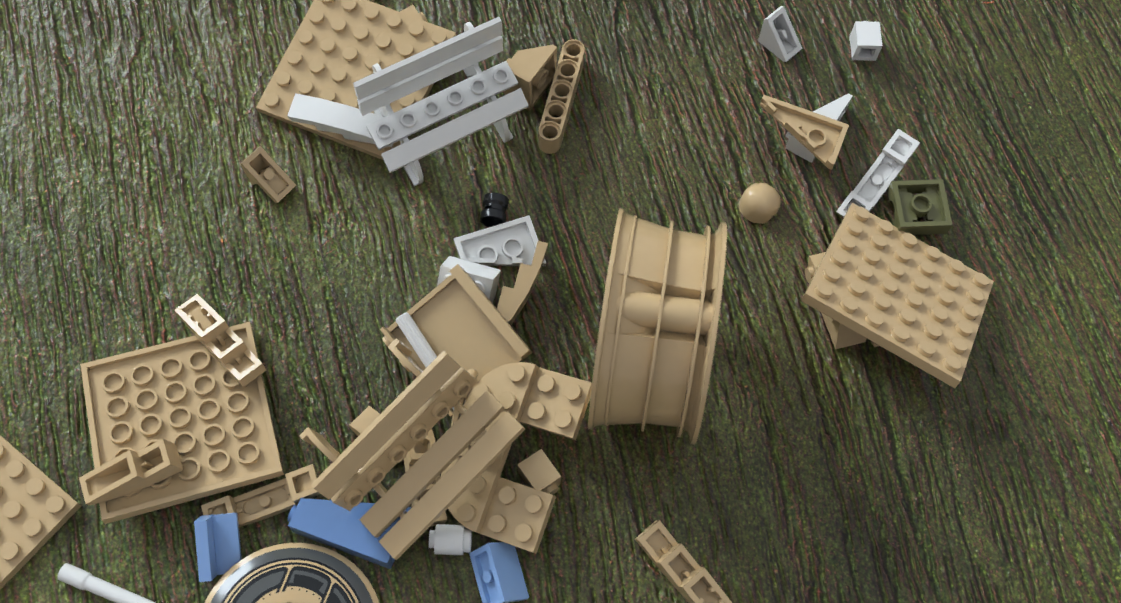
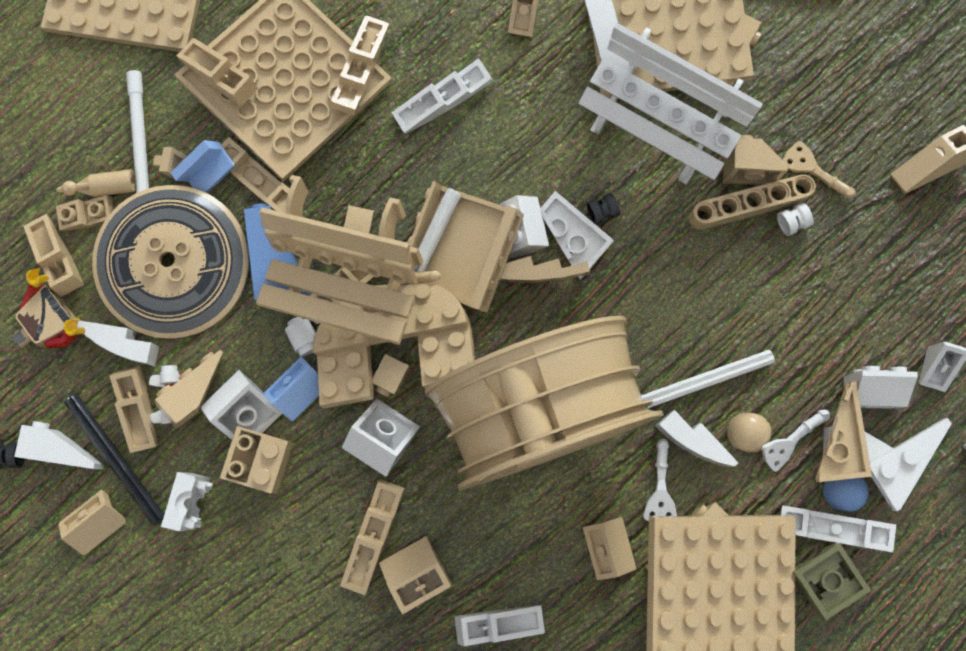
camera: 65 degrees right, 15 degrees up
none -> tan tile [153,147,187,180]
none -> white slope [342,398,420,476]
none -> tan slope [379,536,452,614]
none -> white slope [391,58,494,134]
none -> white slope [454,605,545,646]
none -> tan panel [583,517,636,580]
none -> white axle [641,350,775,408]
none -> white piece [643,439,677,521]
none -> white slope [655,410,738,467]
none -> white piece [761,410,830,472]
none -> white wheel [777,203,814,236]
none -> tan piece [783,141,856,199]
none -> medium blue hair [823,478,869,512]
none -> white slope [844,366,918,409]
none -> white wing [870,418,952,511]

